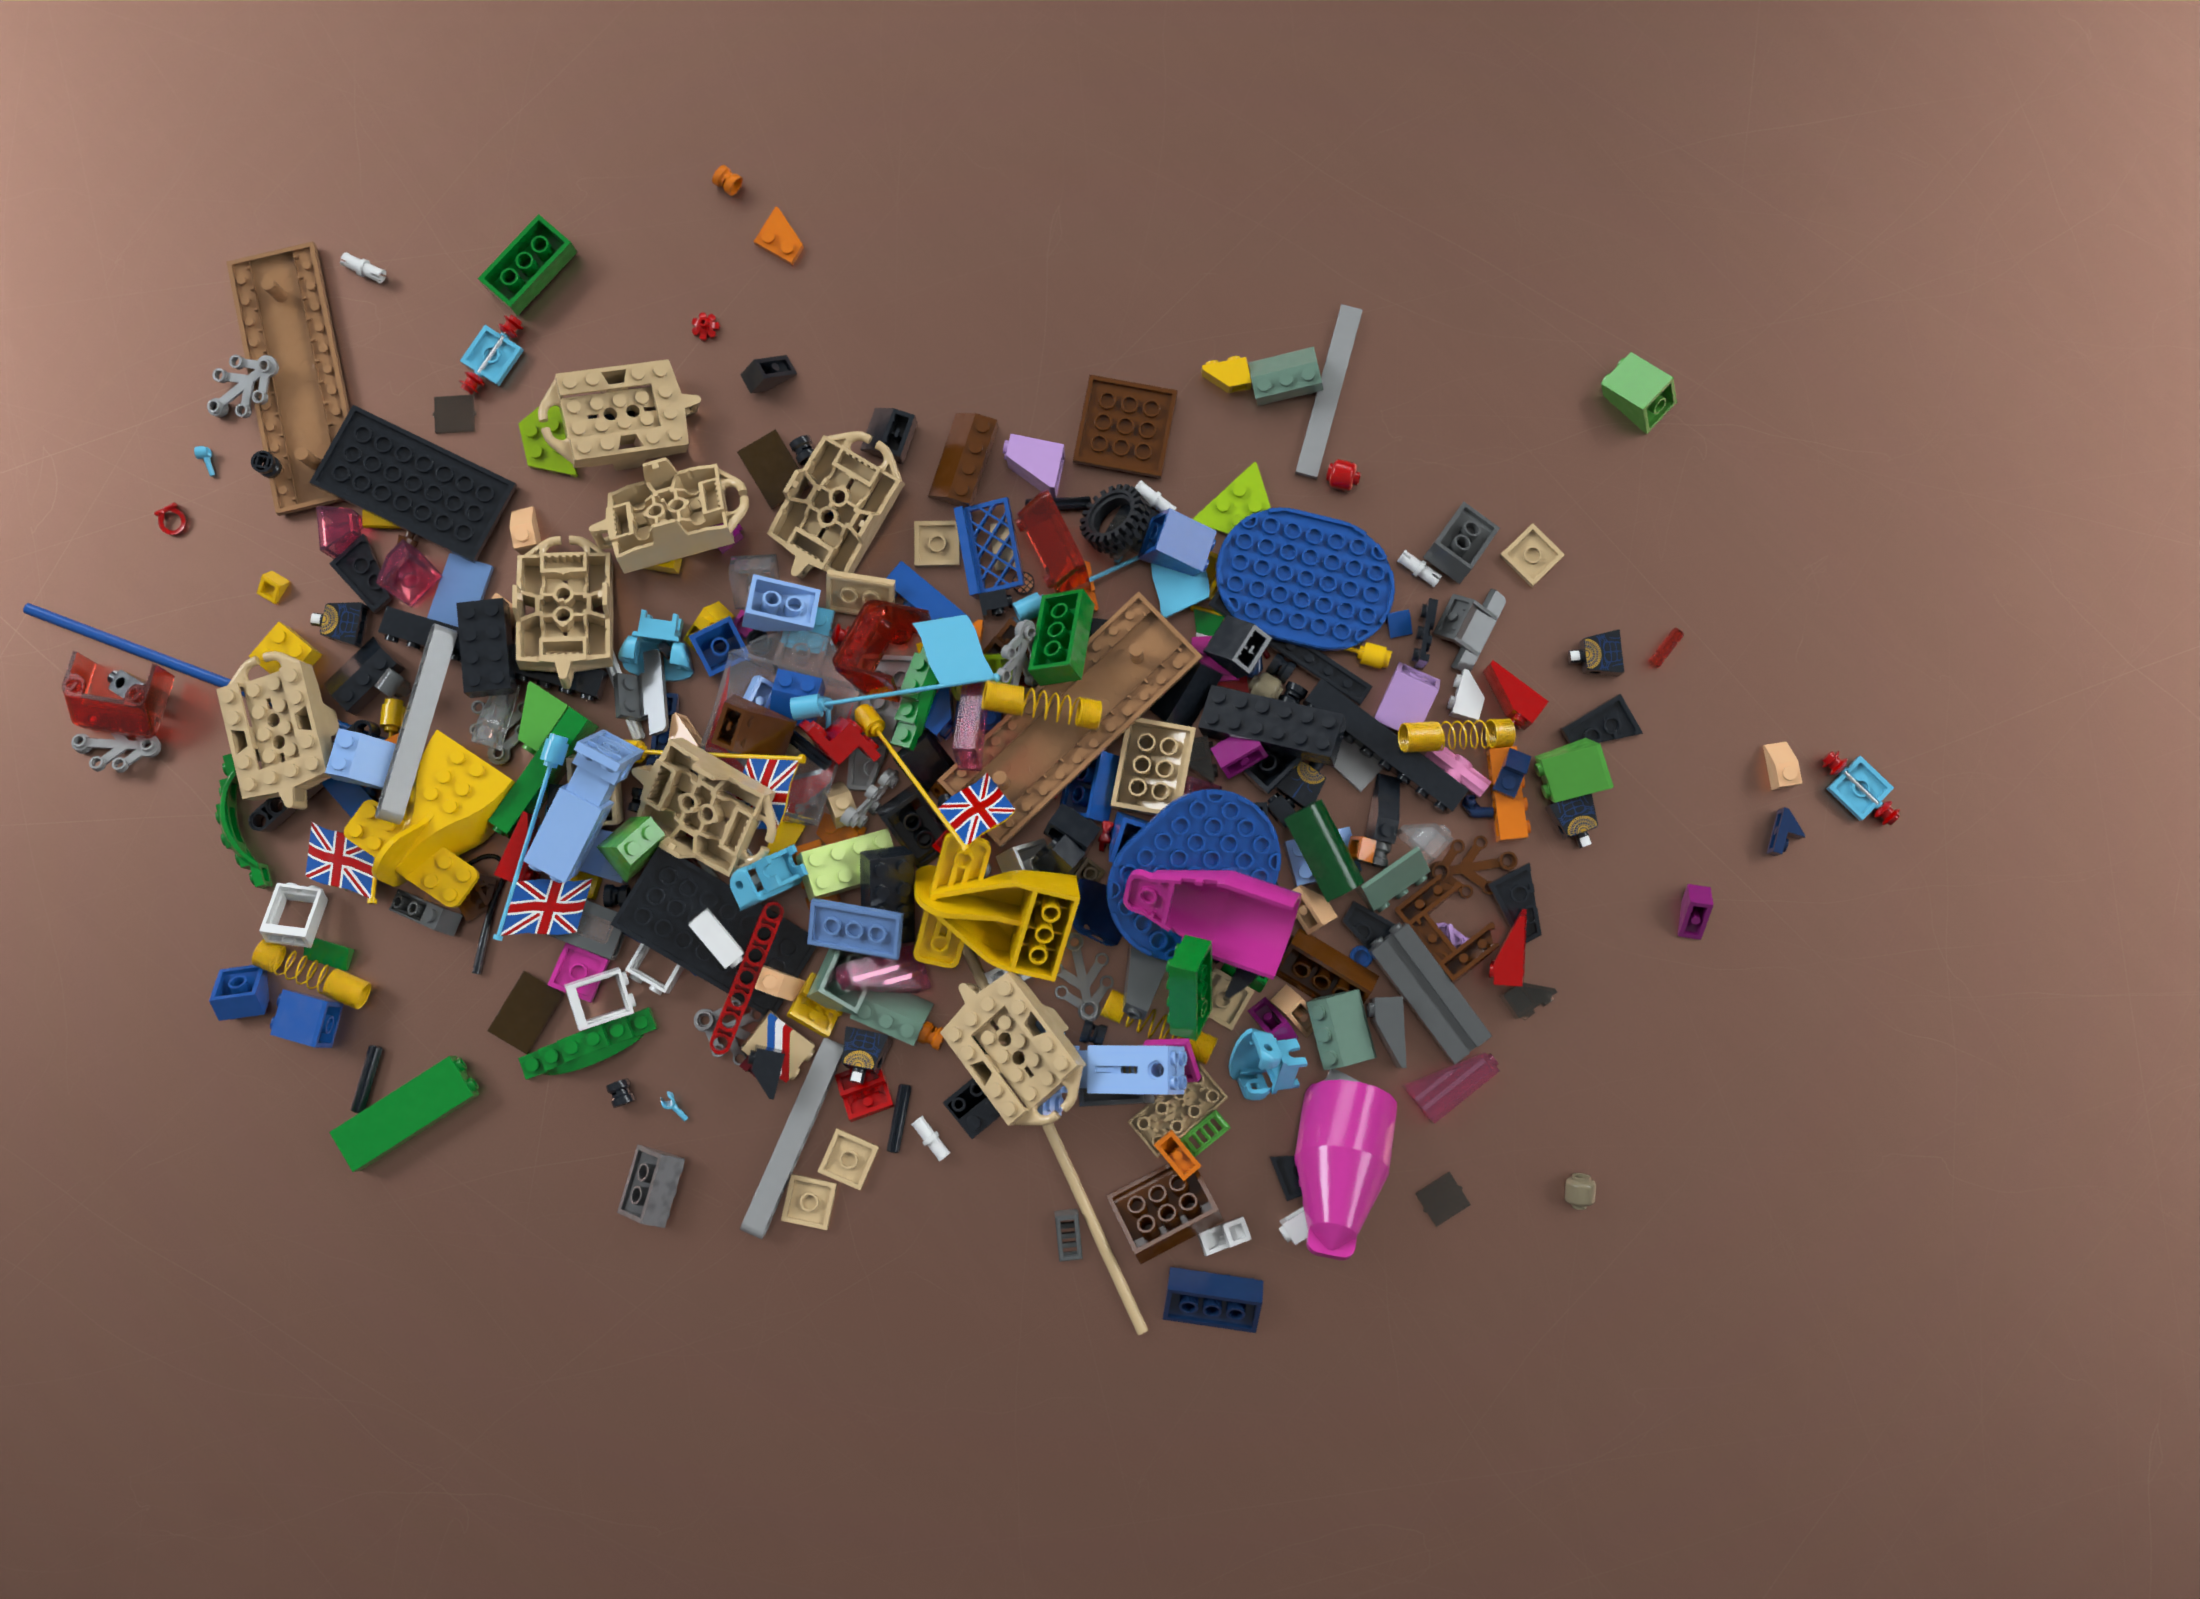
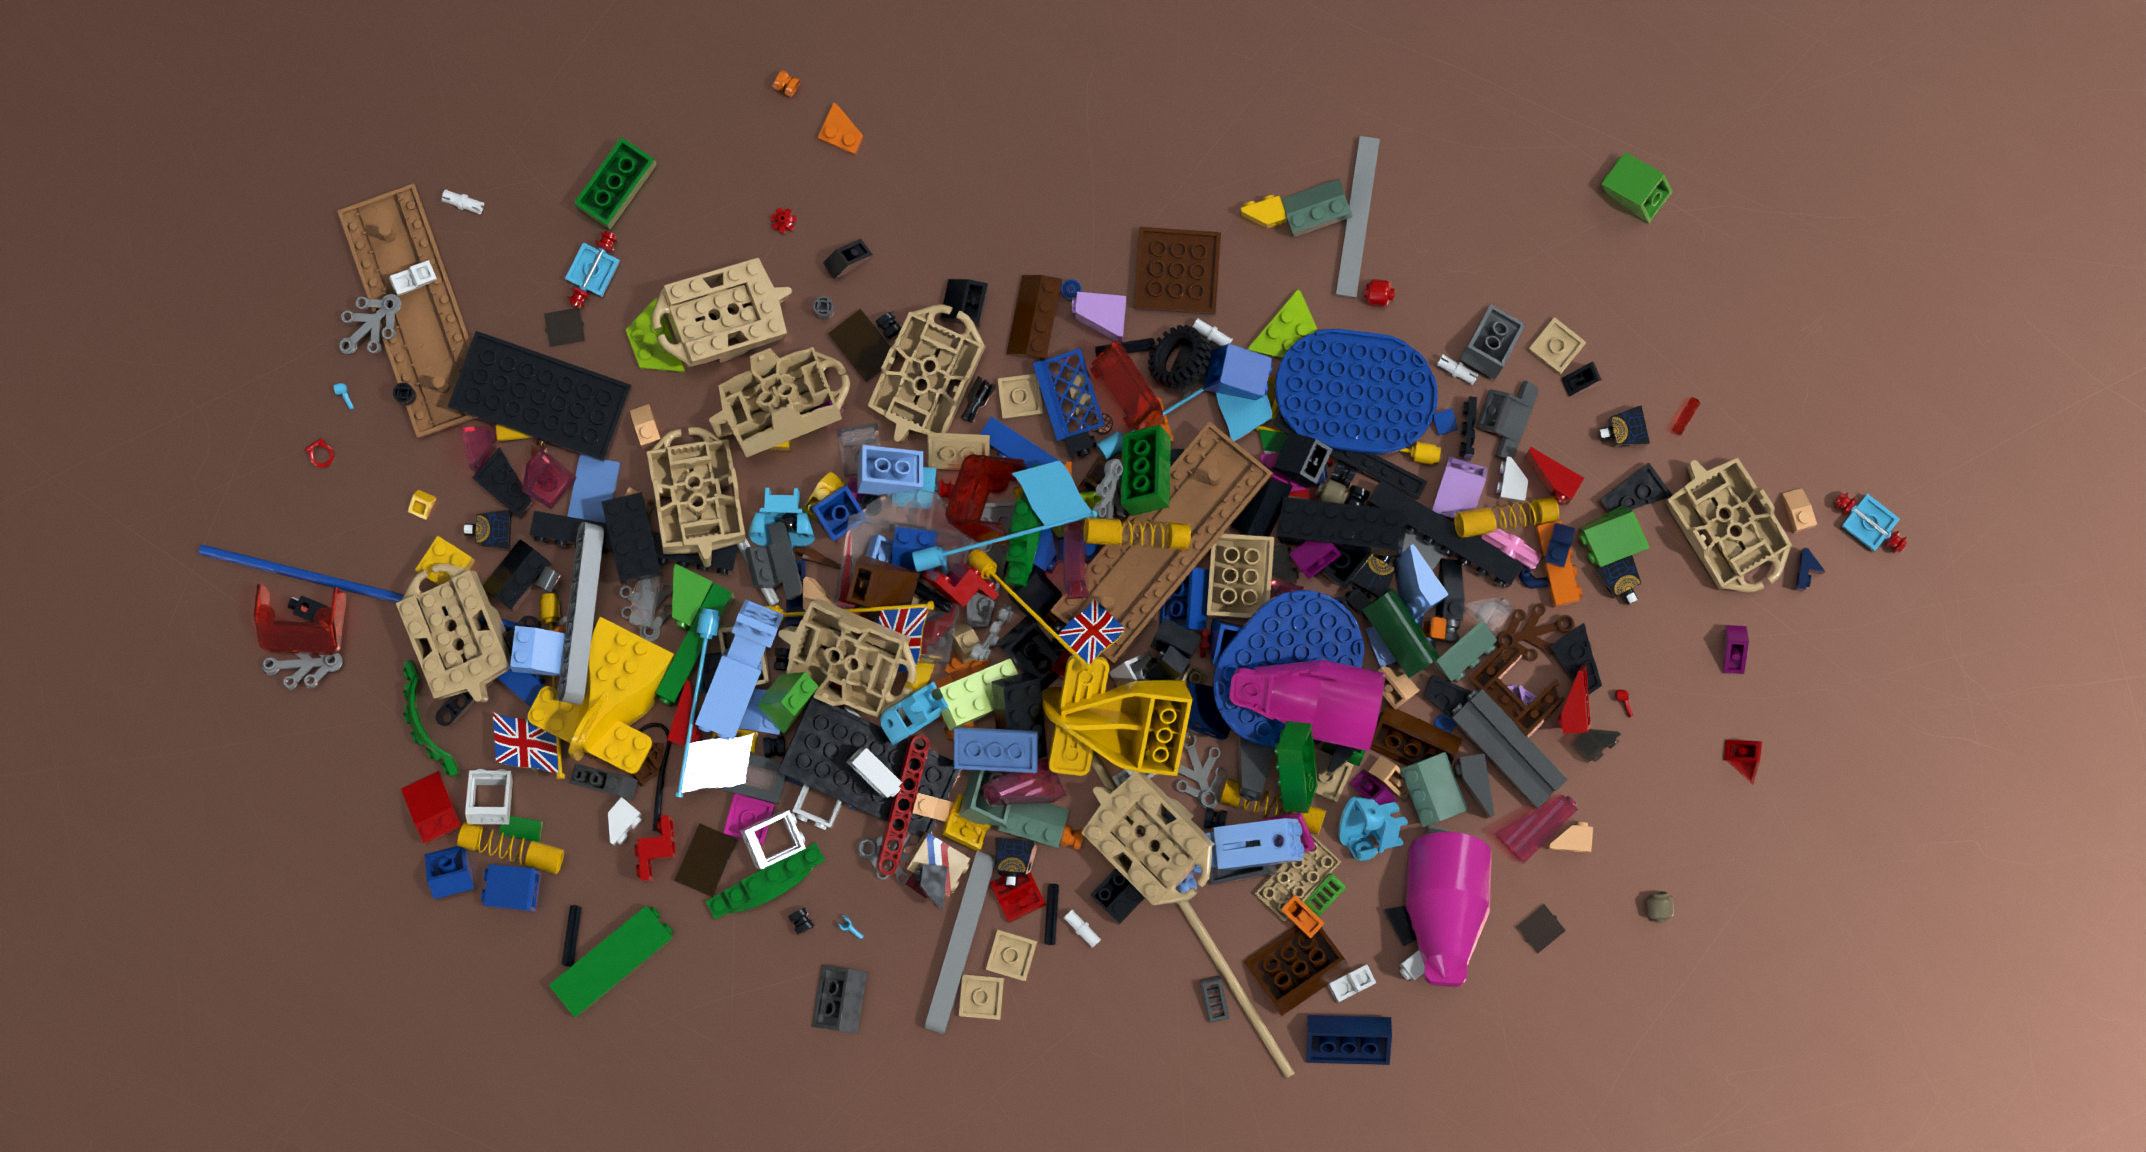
camera: 10 degrees left, 0 degrees up
none -> white slope [389,260,437,296]
none -> red slope [401,771,463,845]
none -> white slope [608,797,642,846]
none -> red bracket [634,815,676,883]
none -> reddish brown piece [795,545,844,571]
none -> flat silver wheel [813,296,835,320]
none -> black arm [961,376,996,423]
none -> dark blue tile [1061,279,1082,301]
none -> light blue slope [1393,544,1449,620]
none -> light nougat slope [1548,822,1593,853]
none -> black slope [1562,361,1602,396]
none -> red hand [1616,690,1634,717]
none -> tan piece [1665,458,1792,593]
none -> red slope [1724,740,1762,785]

